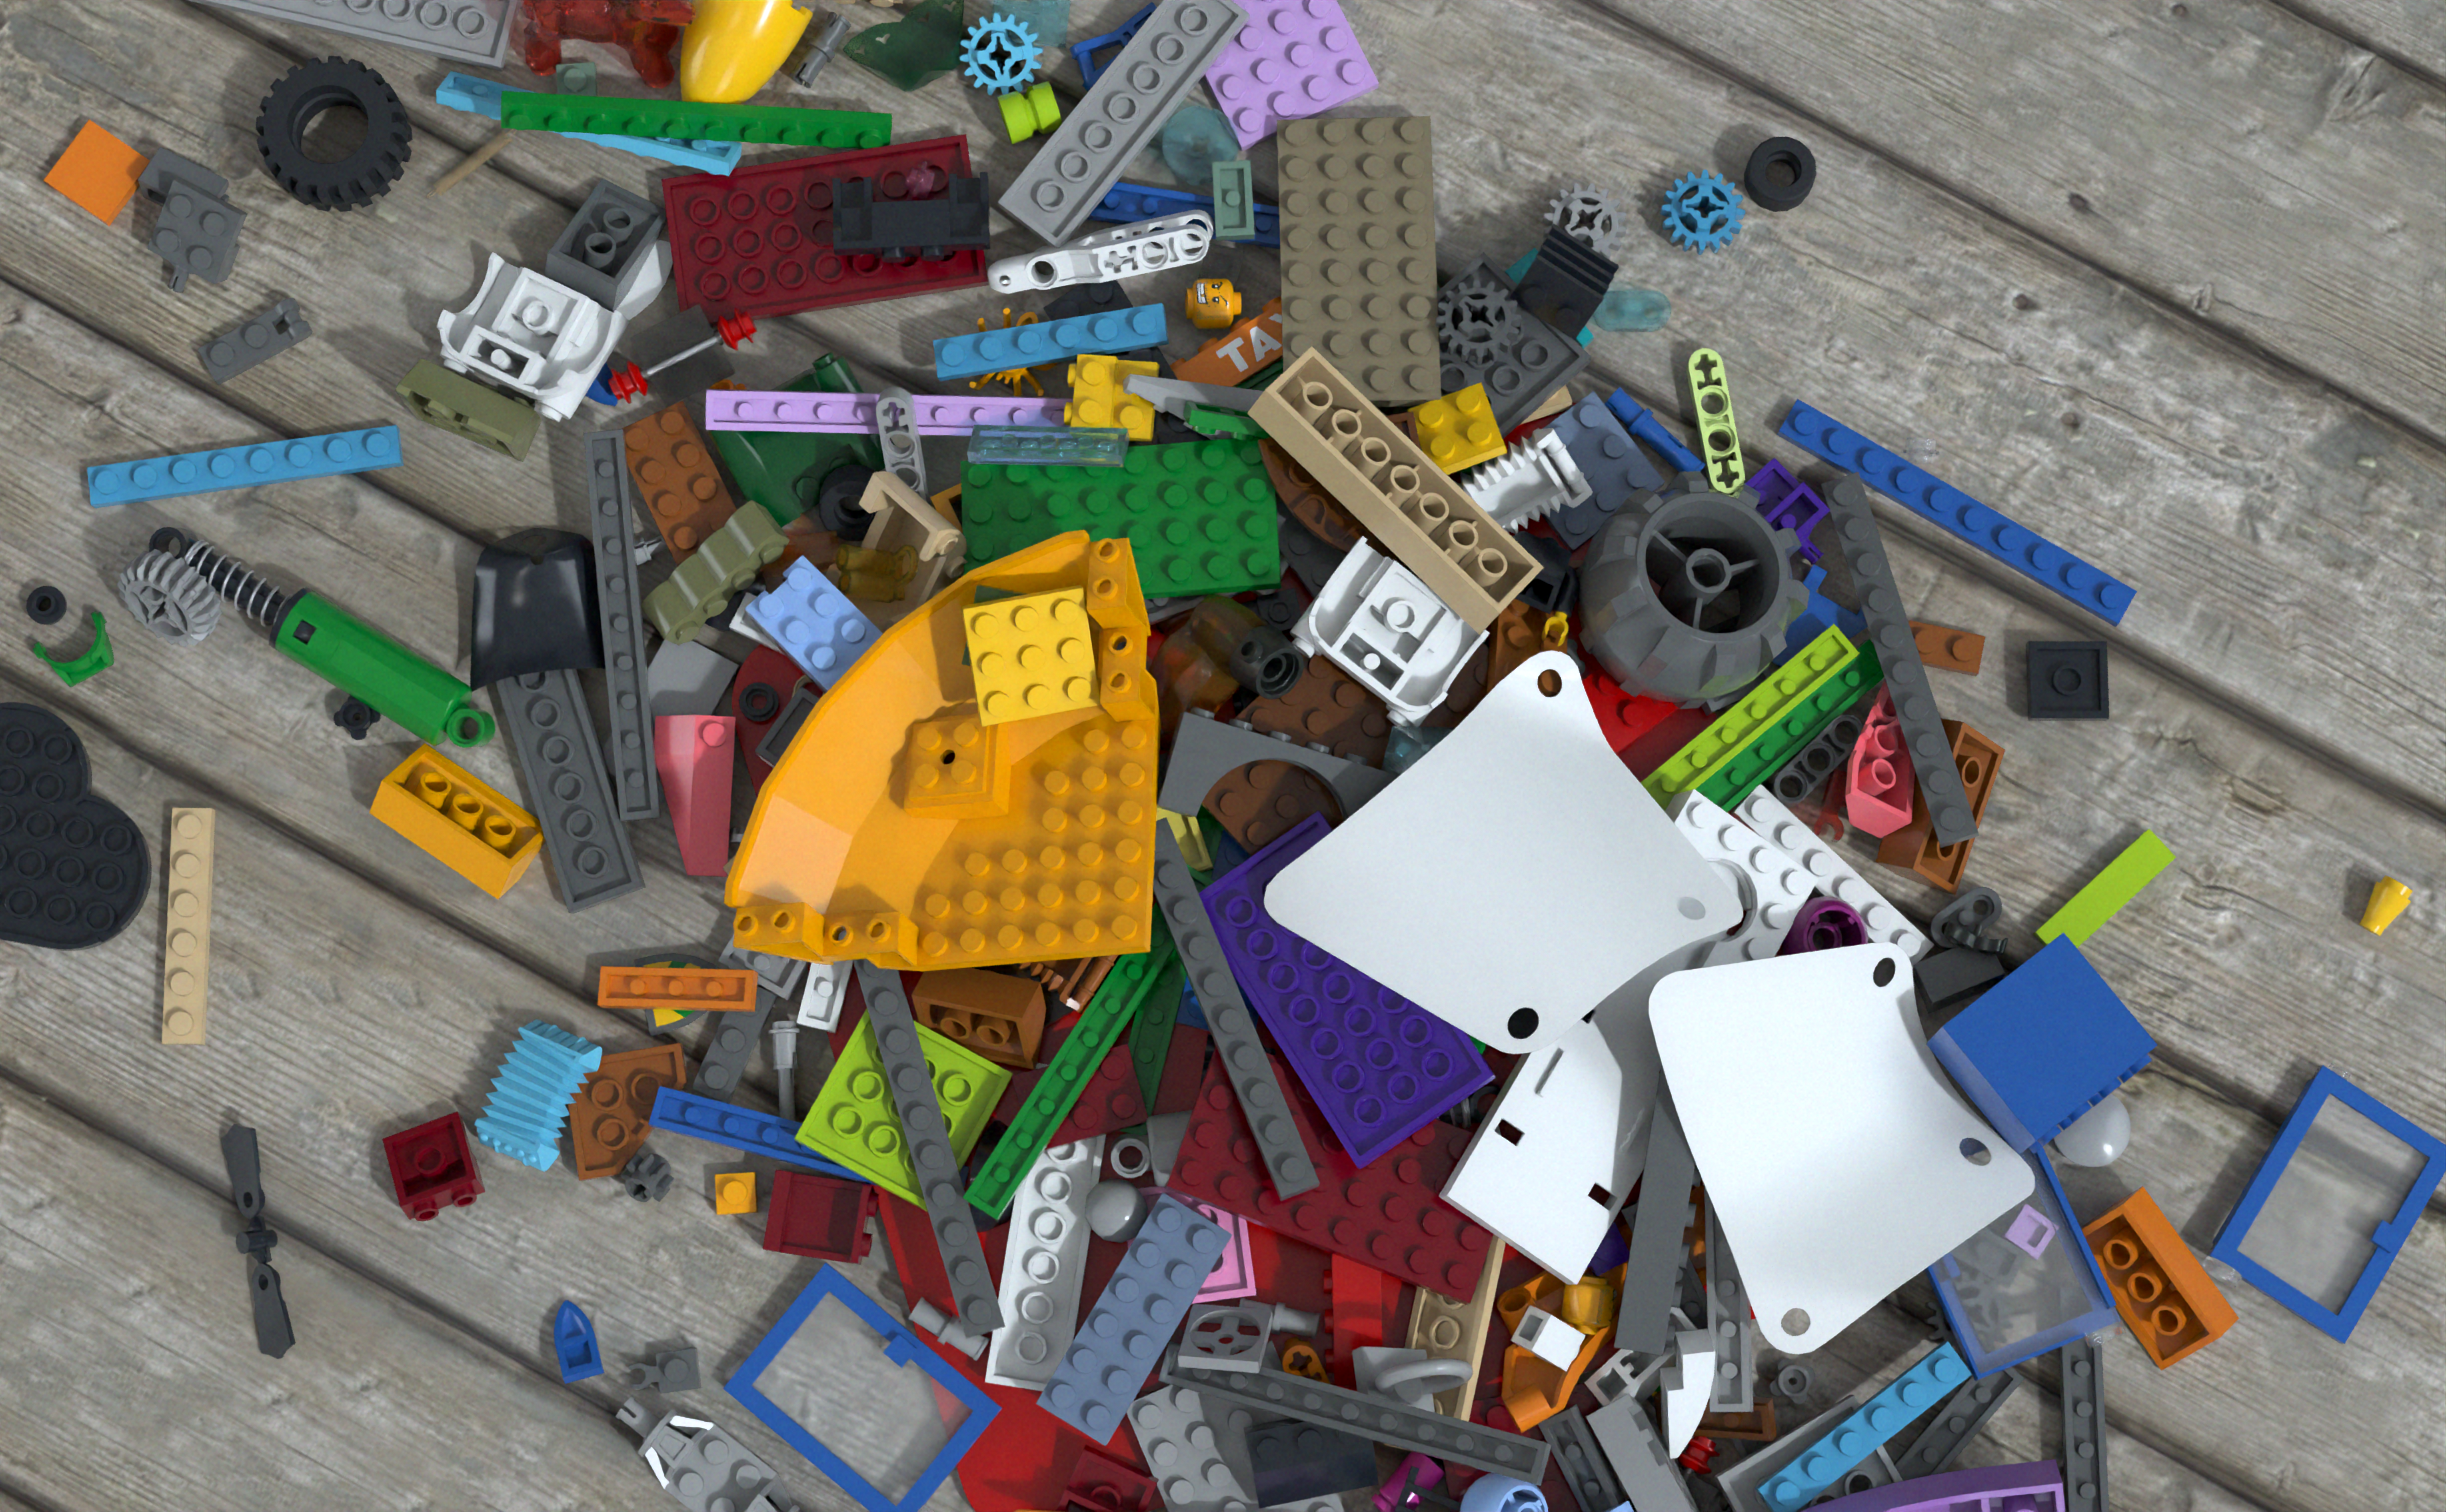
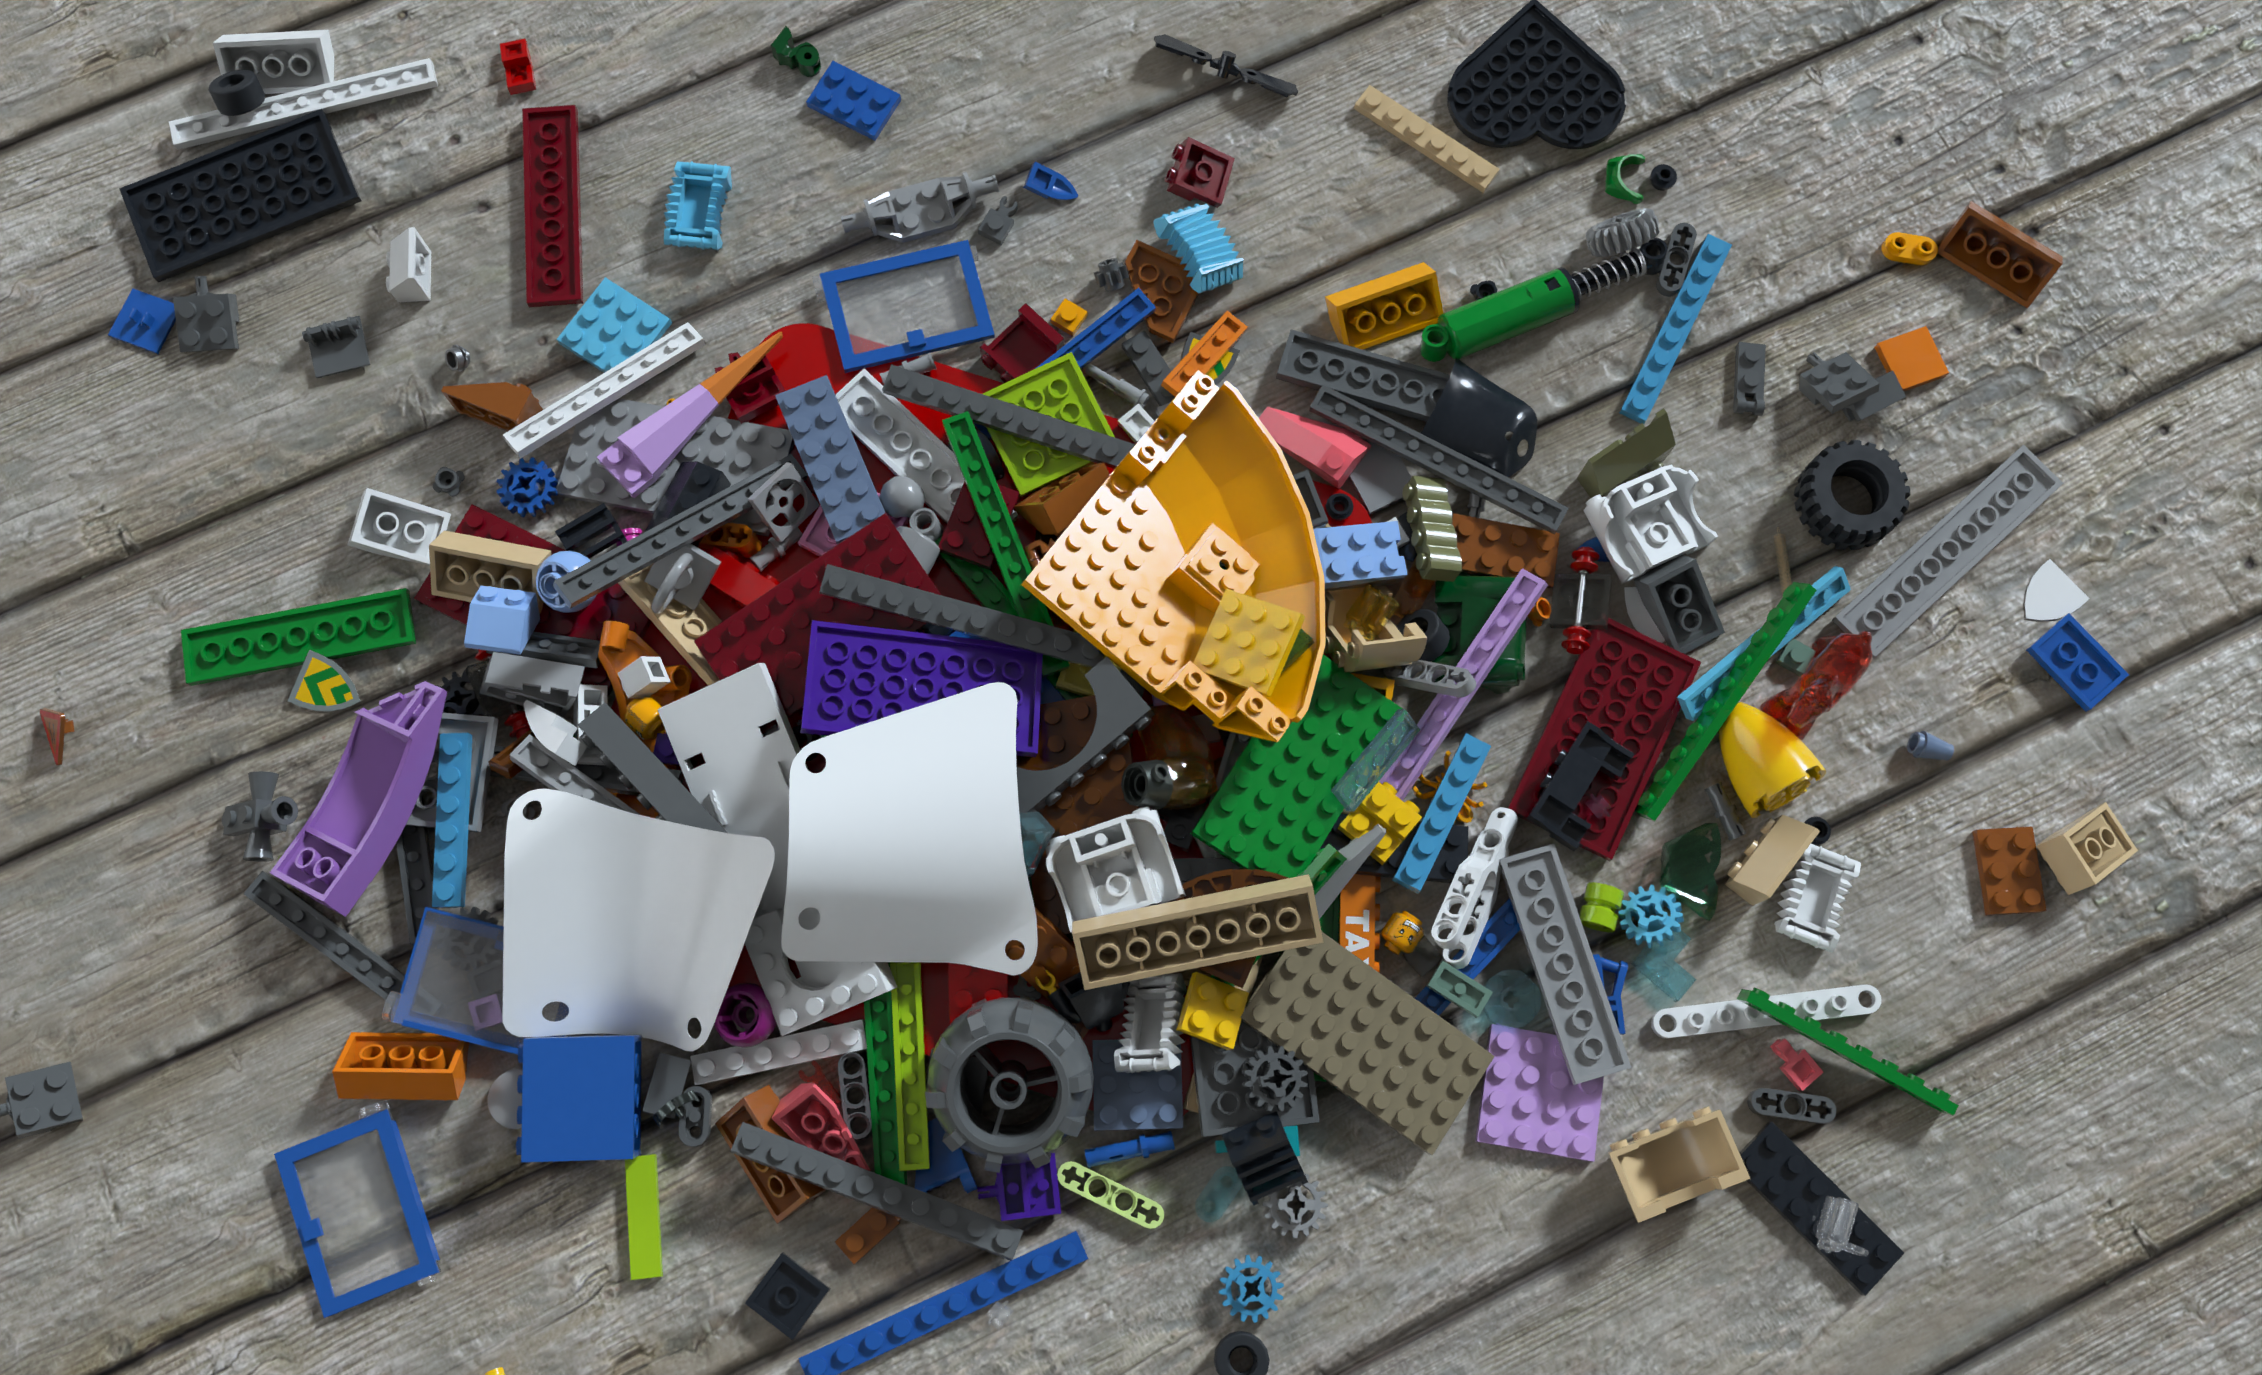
camera: 125 degrees right, 5 degrees down
none -> dark grey beam [1656,223,1697,297]

